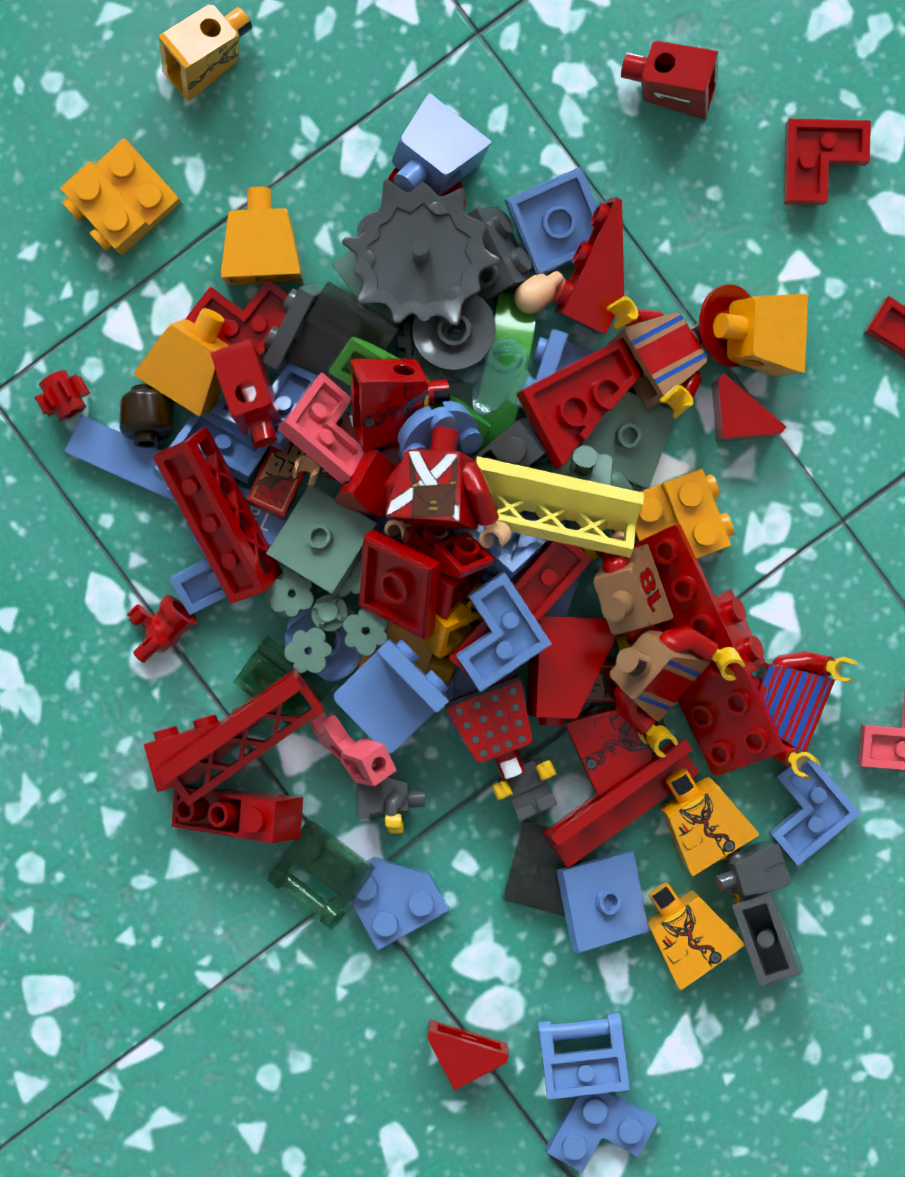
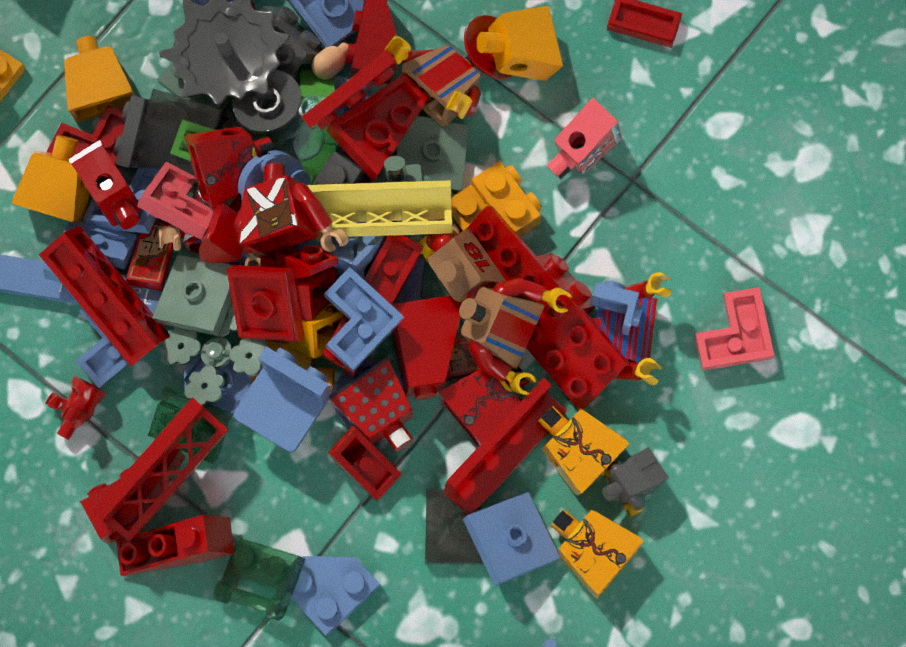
camera: 10 degrees left, 15 degrees down
dark brown head [119,384,174,448] -> none
coral piece [309,712,397,787] -> none
dark grey piece [357,778,425,834] -> none
dark grey piece [492,749,557,821] -> none
red slope [712,373,786,442] -> none
dark grey slope [732,892,804,987] -> none
medium blue plate [769,750,861,866] -> none
none -> red wing [301,50,397,131]
none -> red slope [328,426,402,501]
none -> coral torso [546,98,623,180]
none -> medium blue bracket [591,281,643,335]

